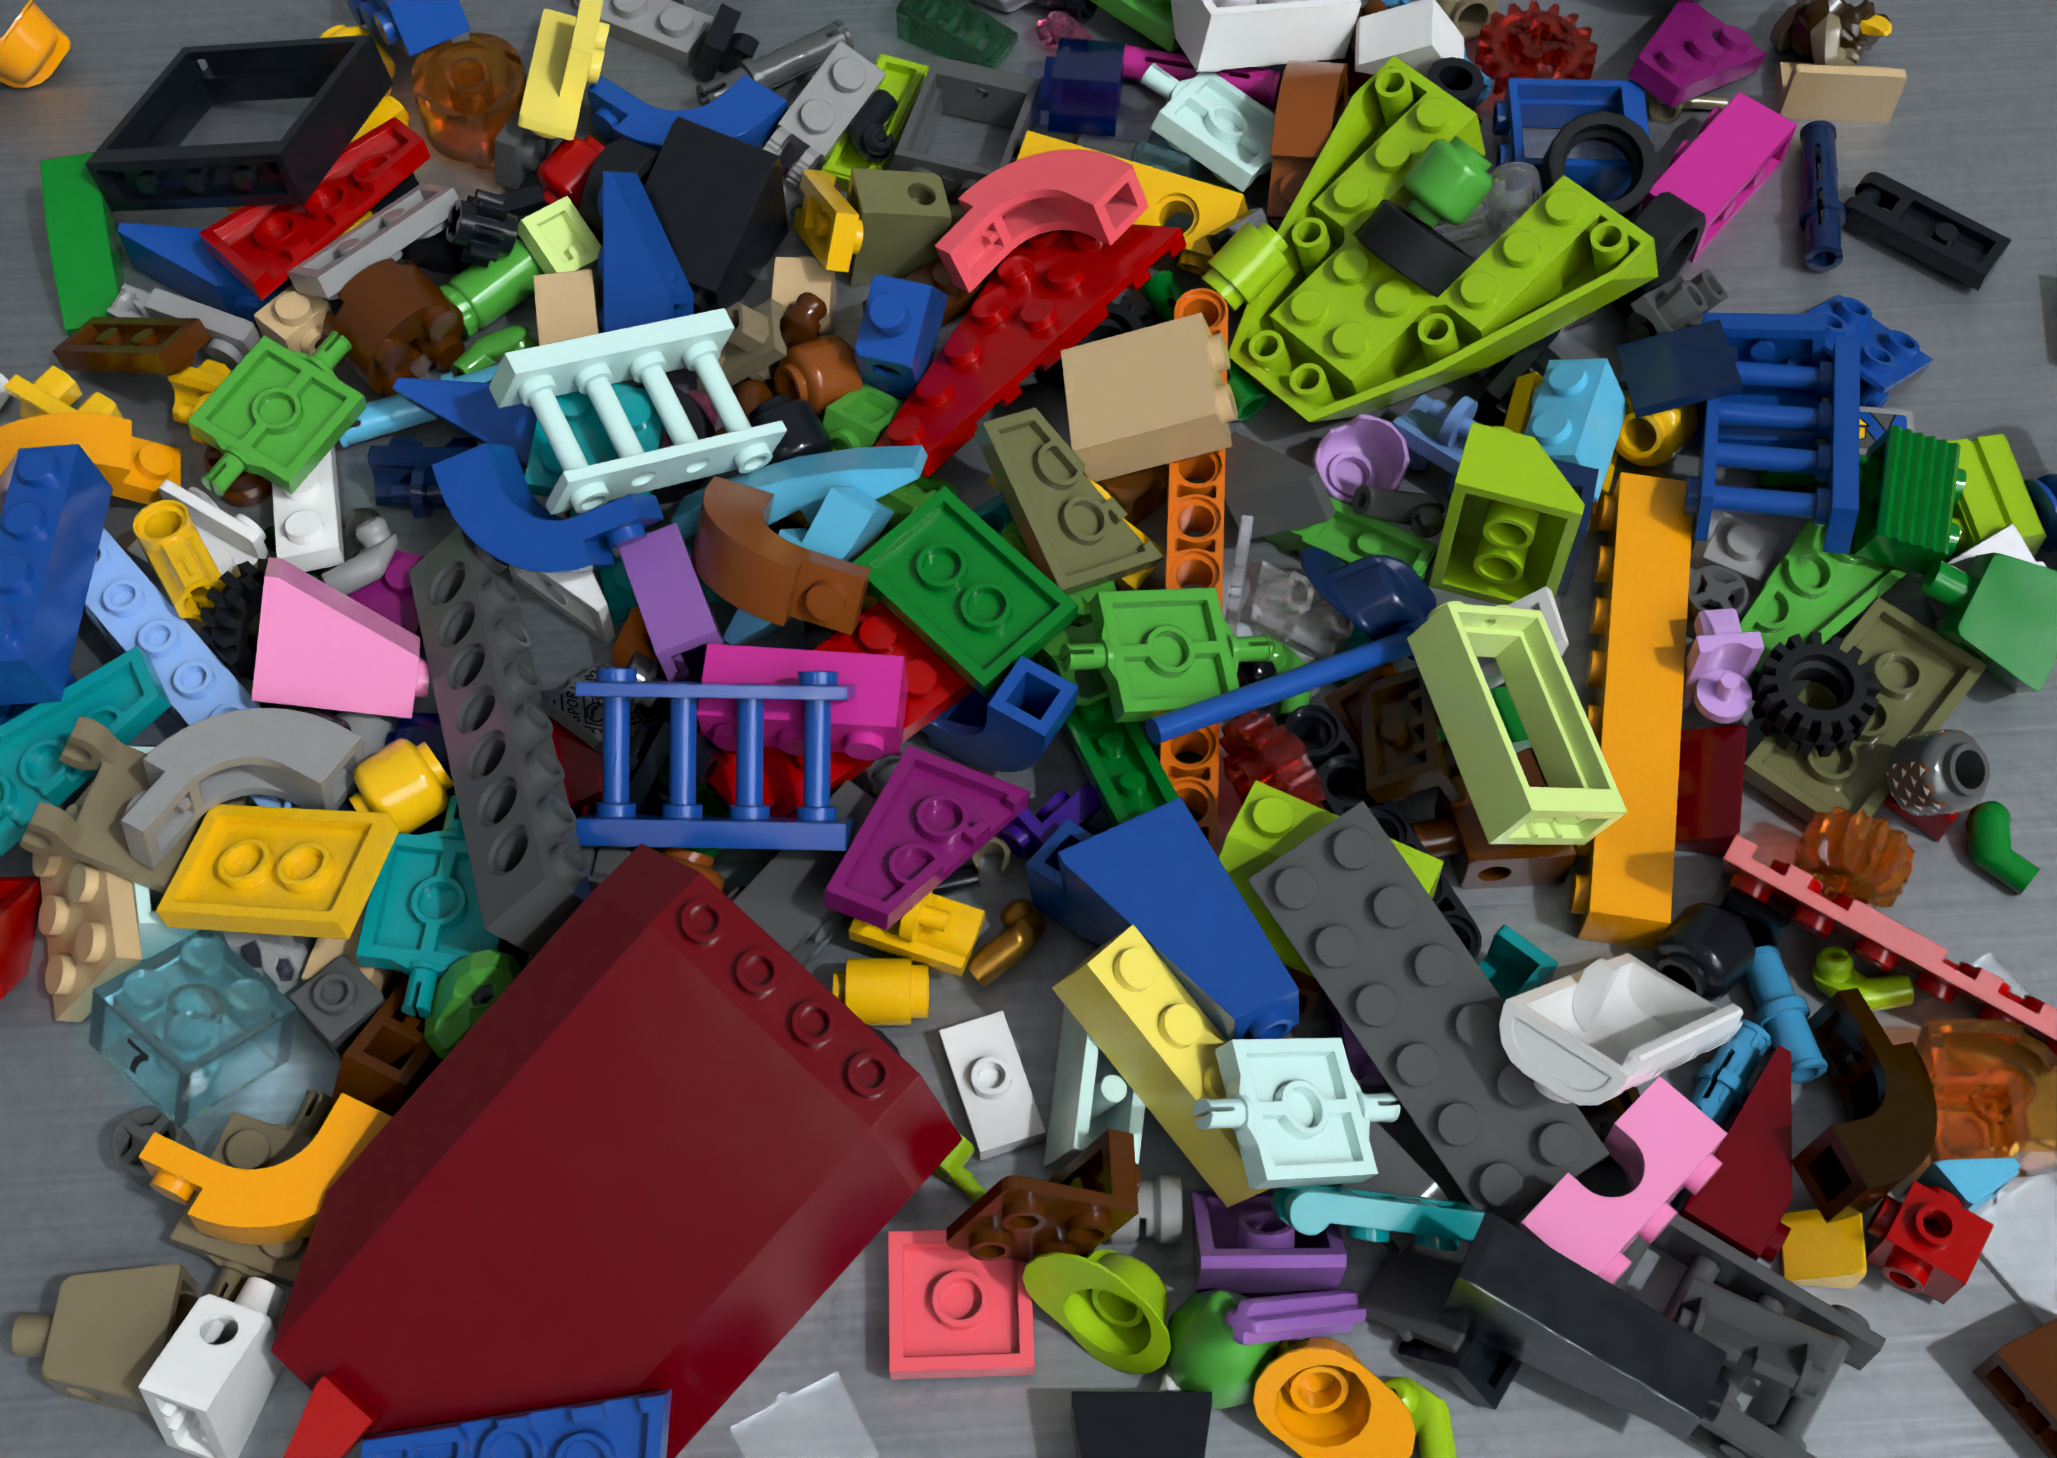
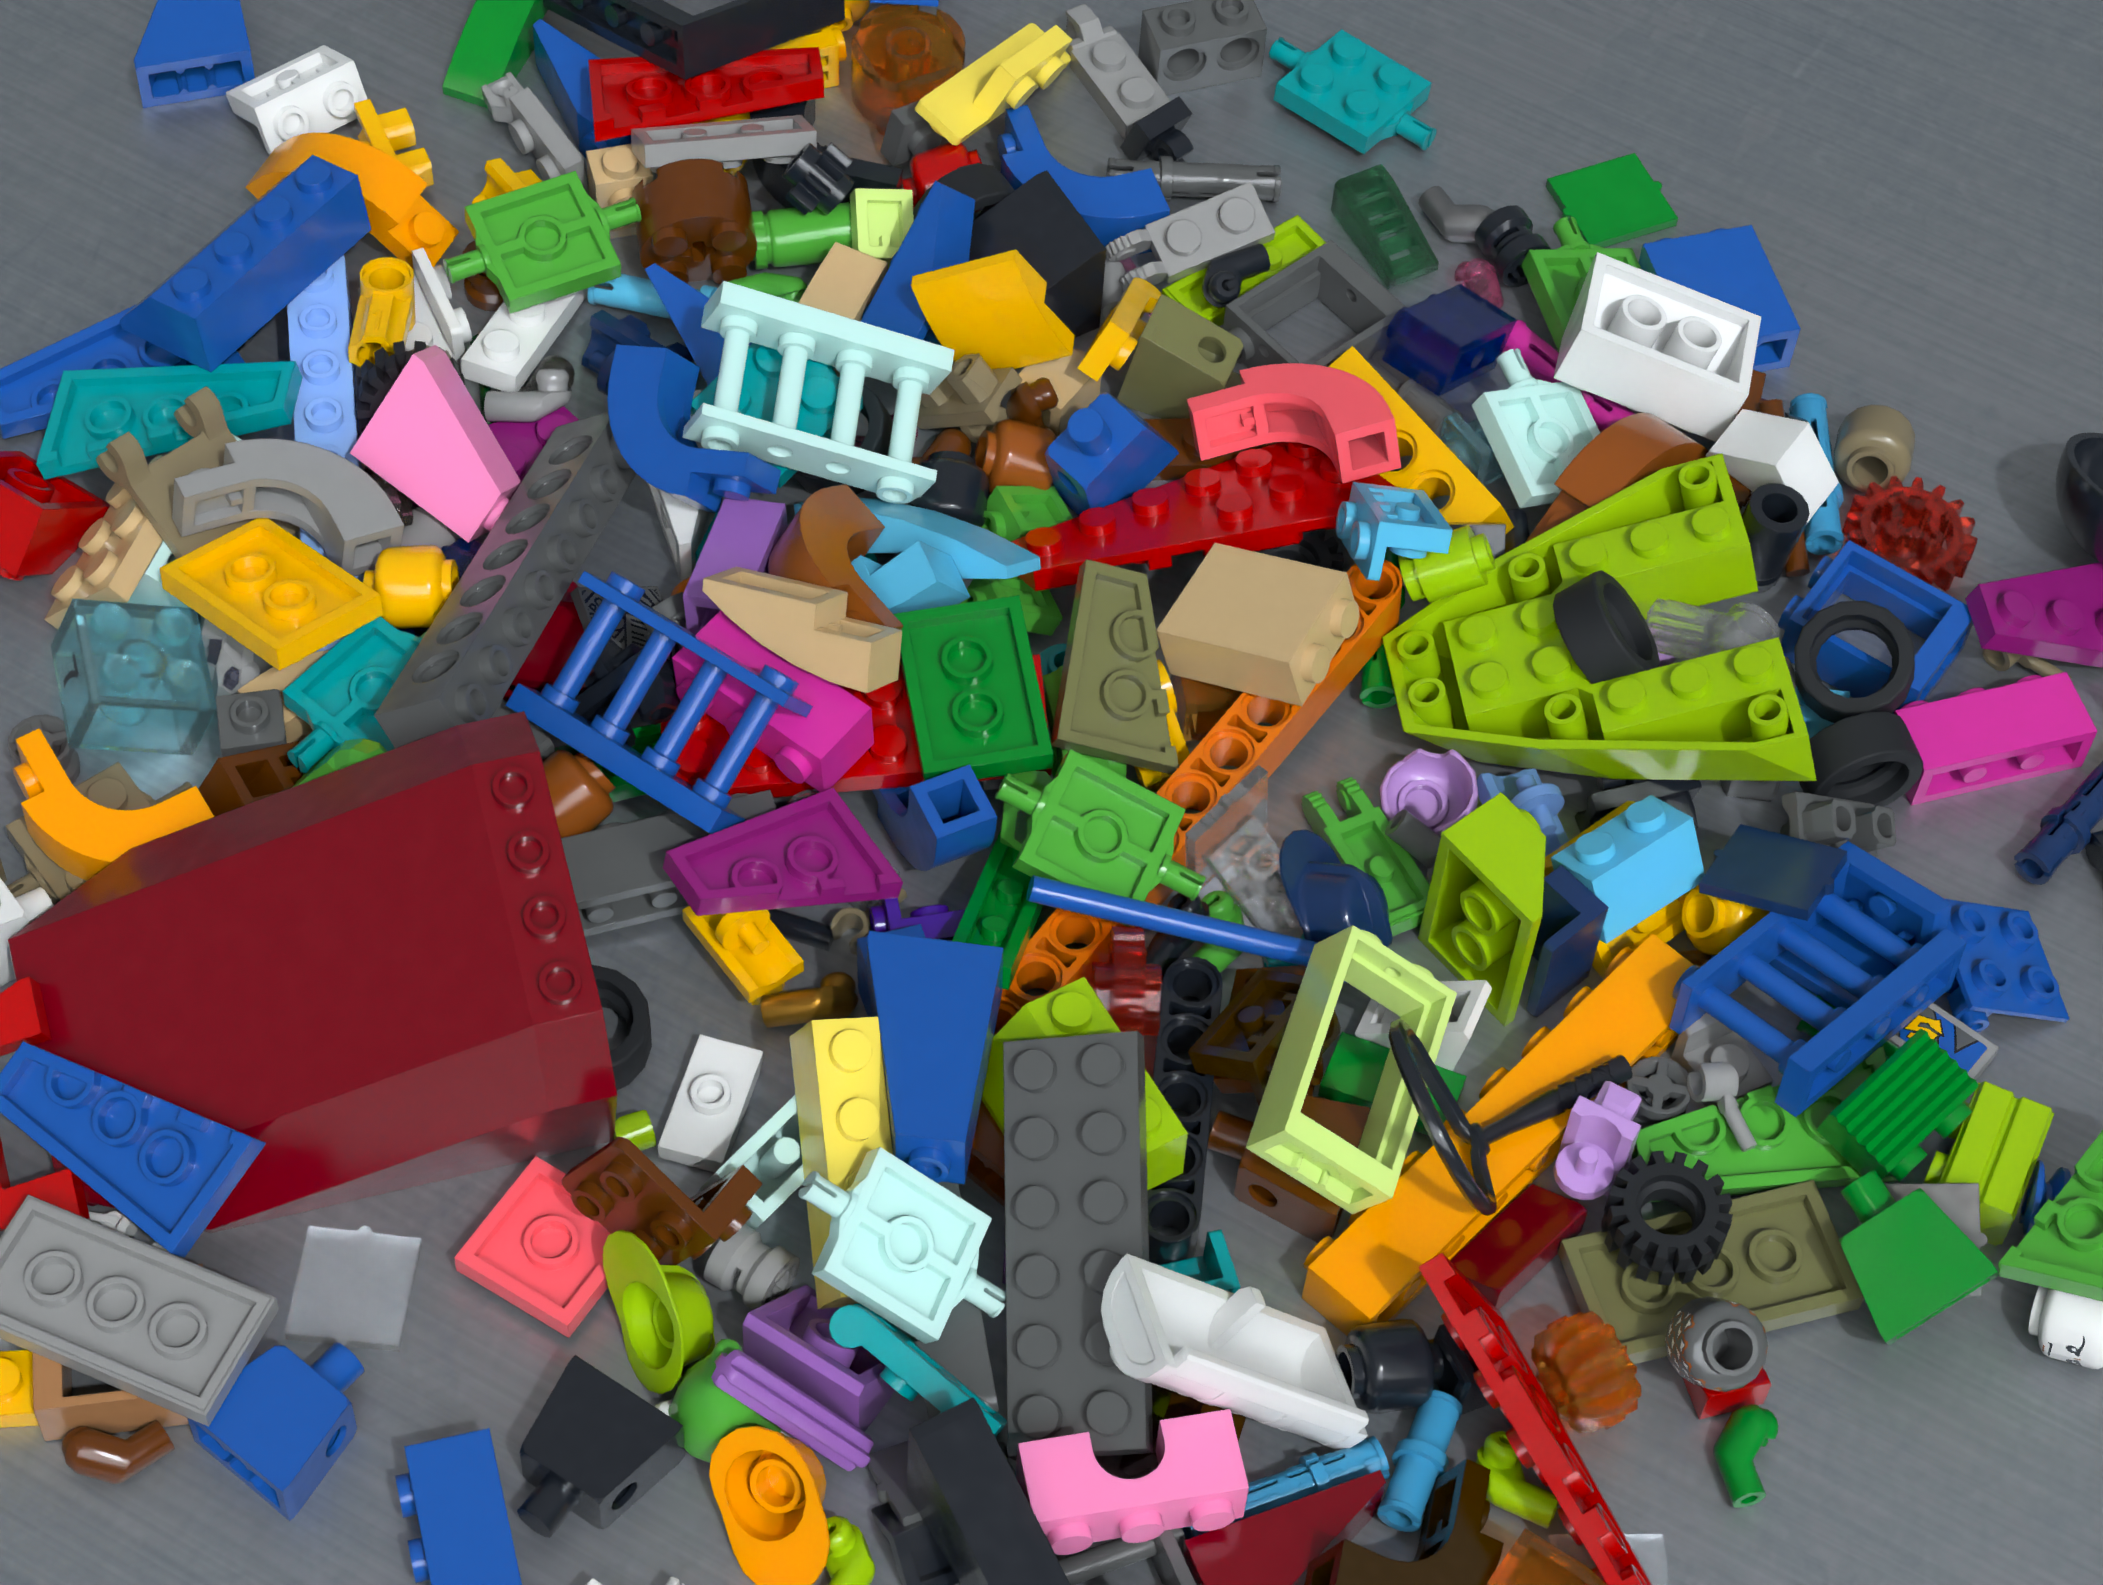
camera: 30 degrees right, 5 degrees down
reddish brown plate [52,317,211,376] -> none
yellow brick [833,958,929,1026] -> none
dark grey slope [1225,431,1336,541] -> none
bright green head [1404,135,1492,228] -> none
none -> tan slope [702,566,902,693]
none -> yellow slope [911,249,1075,369]
none -> medium azure bracket [1336,482,1453,581]
none -> black piece [1388,1019,1633,1216]
none -> light grey hand [1687,1062,1757,1152]

